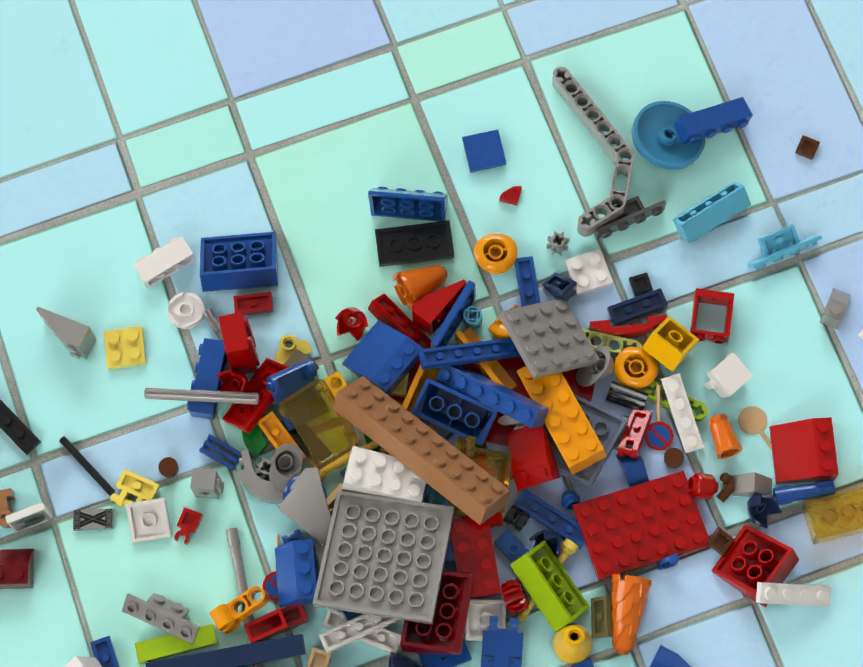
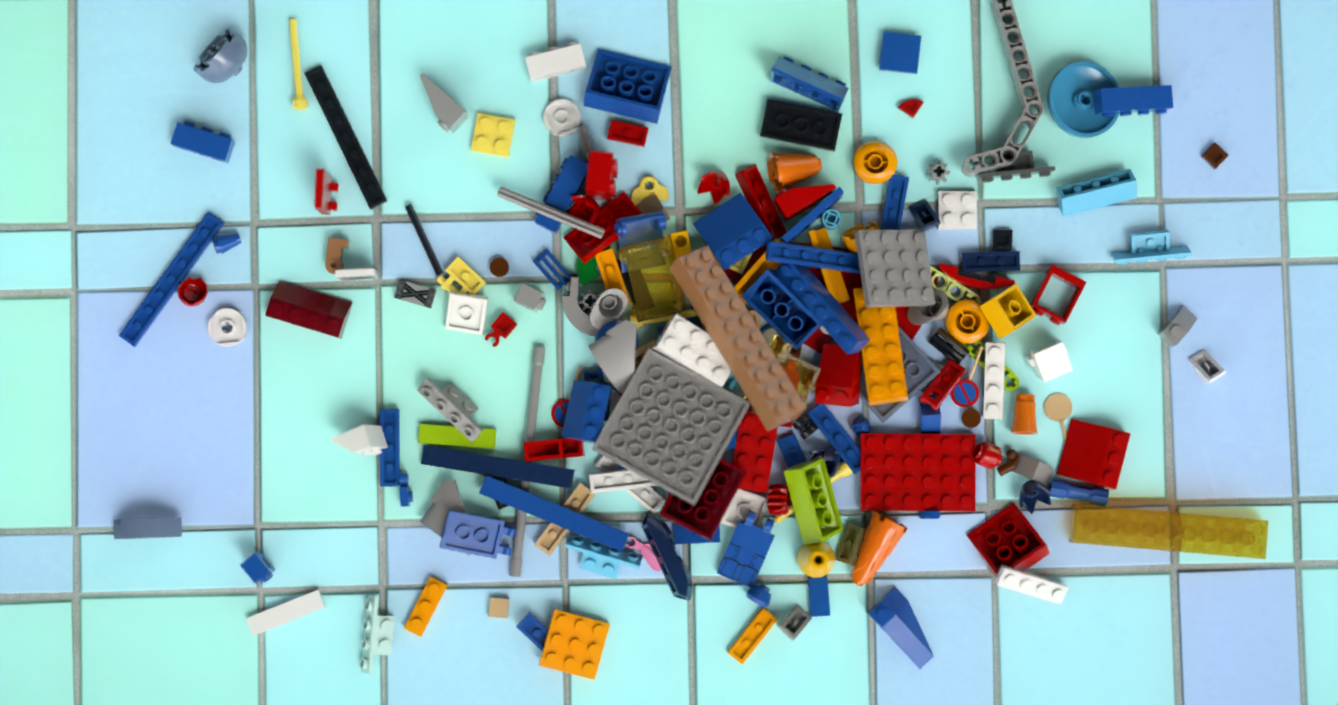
camera: 15 degrees right, 15 degrees up
light orange piece [209,586,269,634] -> none
reddish brown tile [707,527,734,556] -> none

